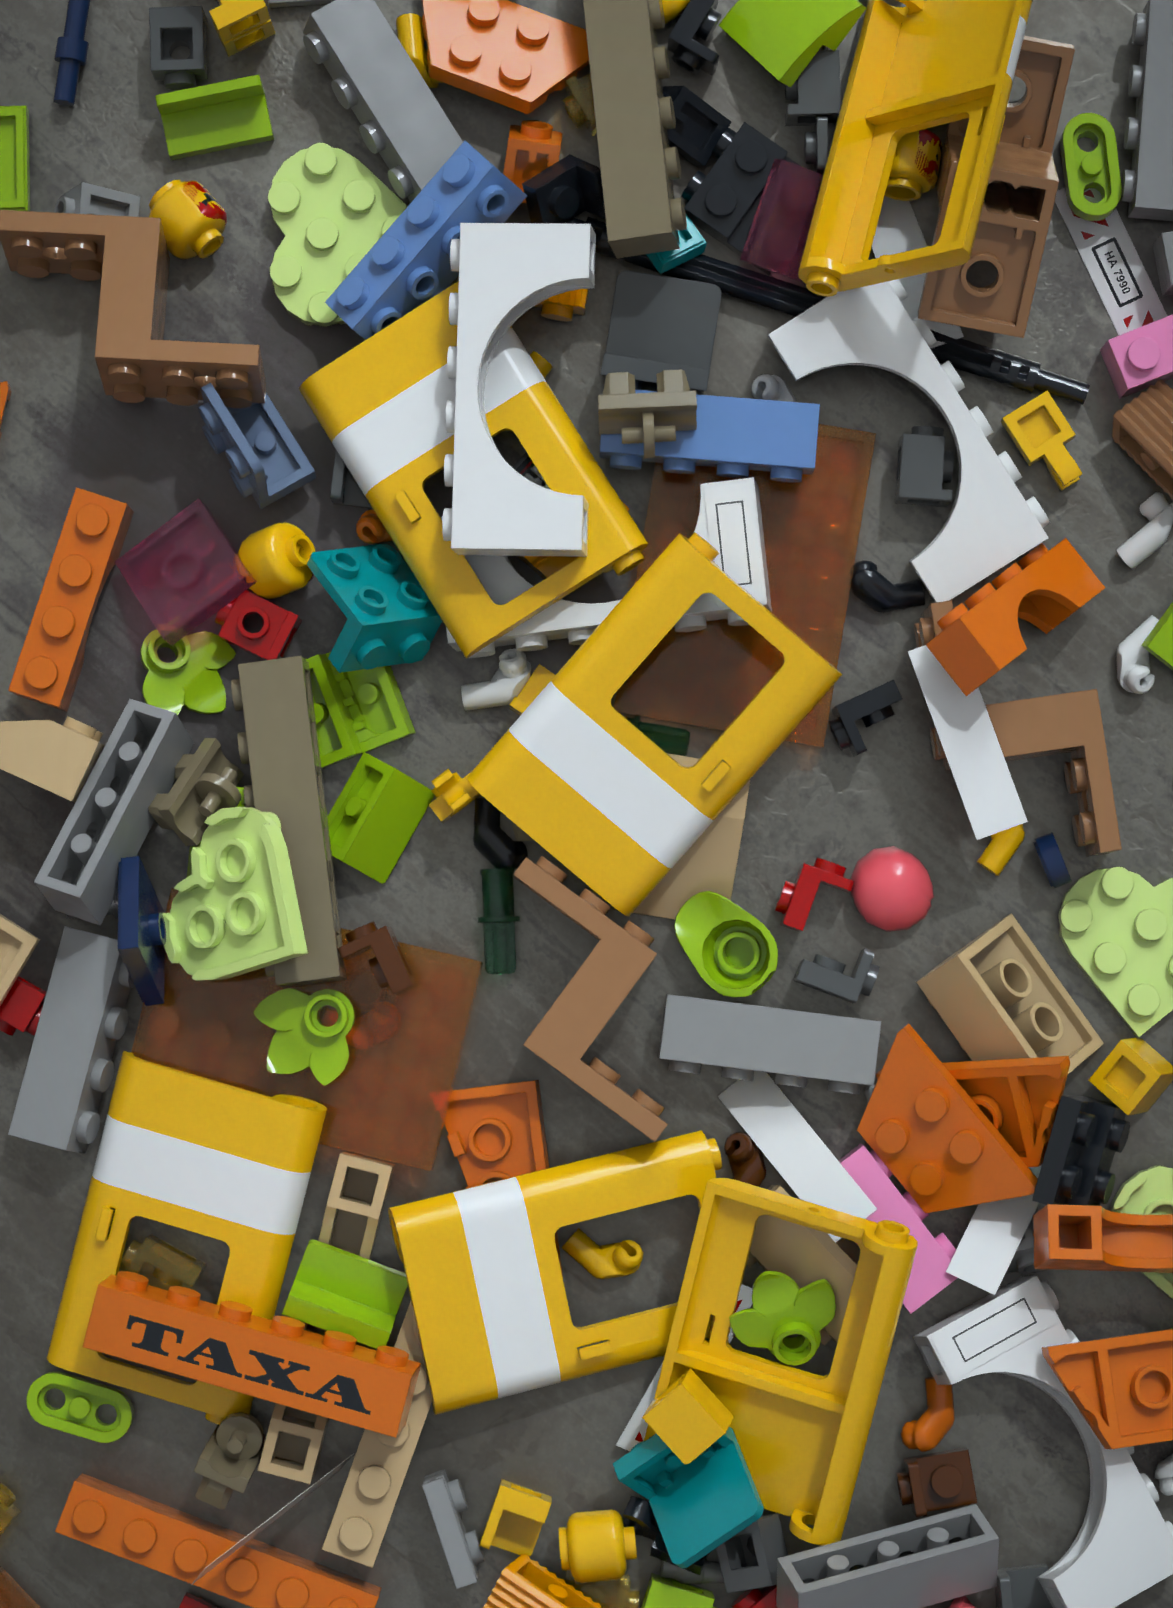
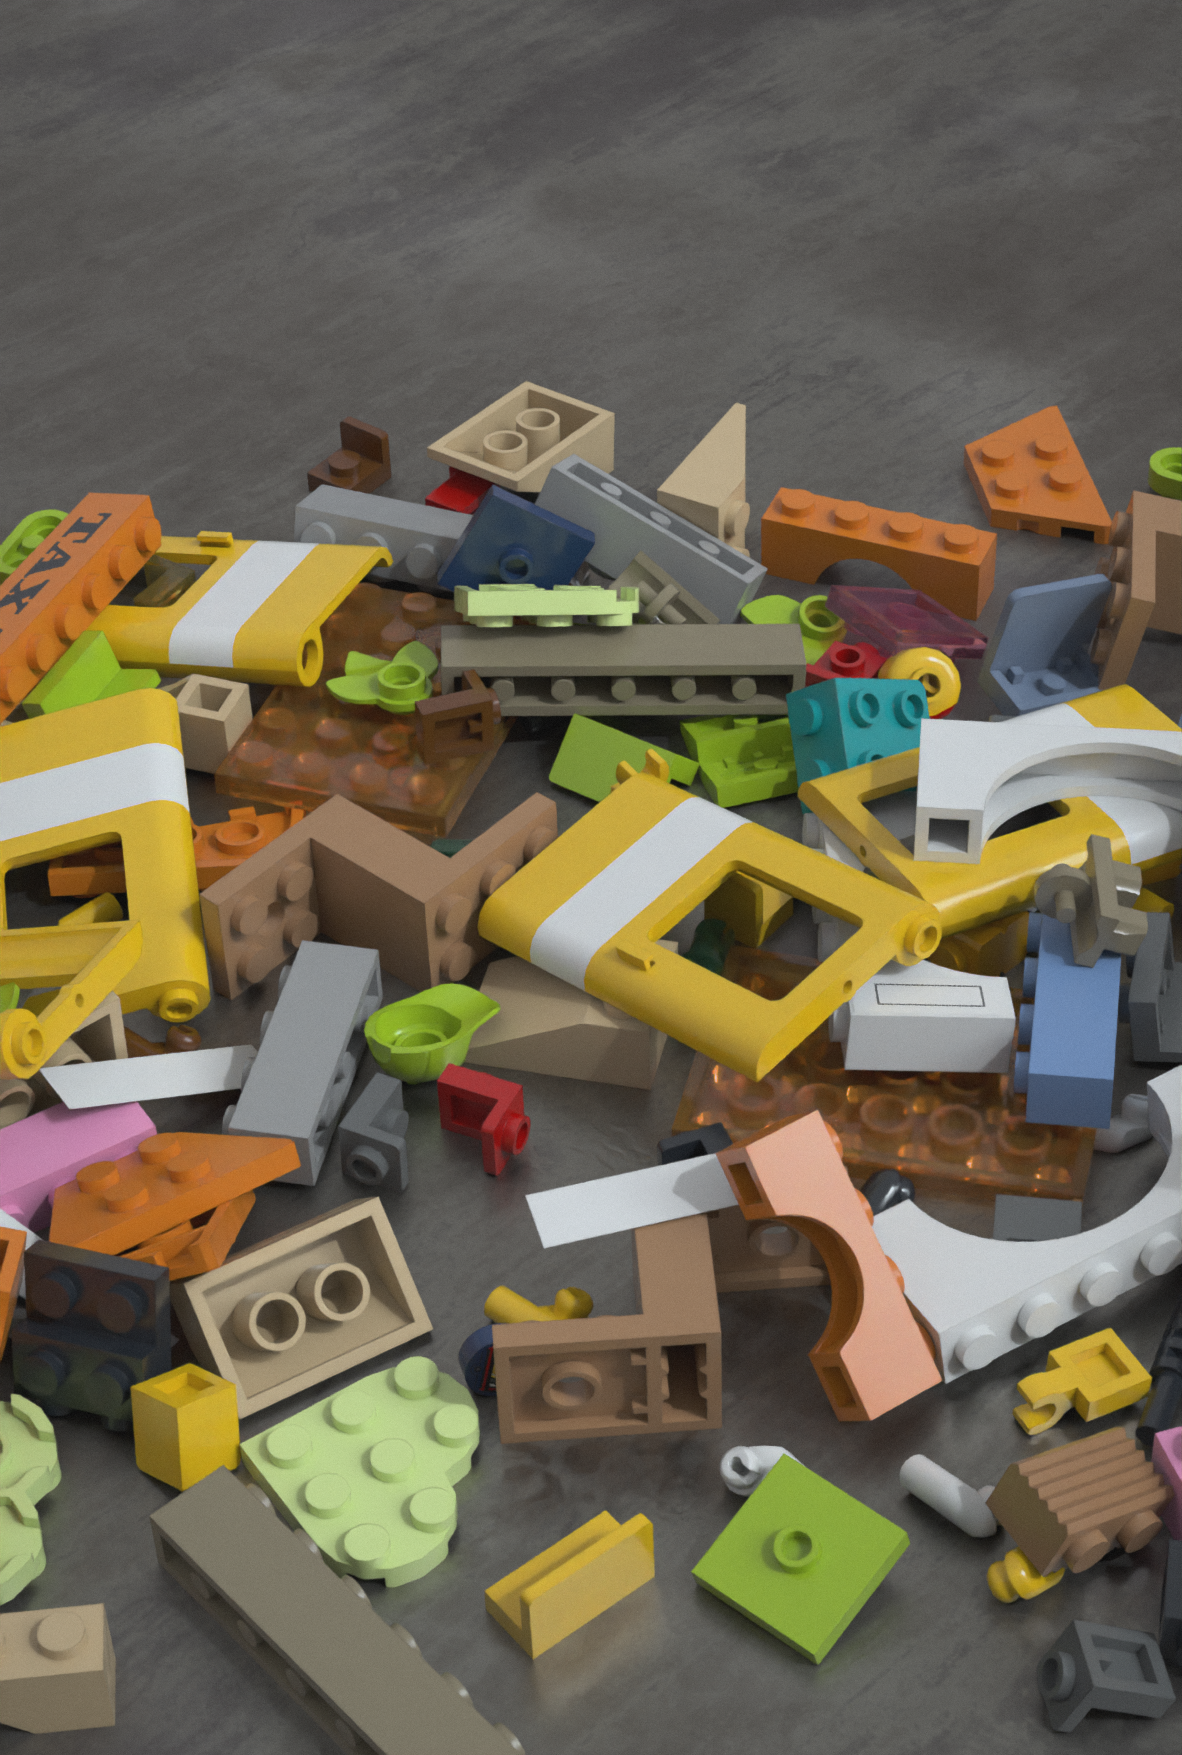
camera: 100 degrees right, 45 degrees down
coral hair [850,846,934,932] -> none

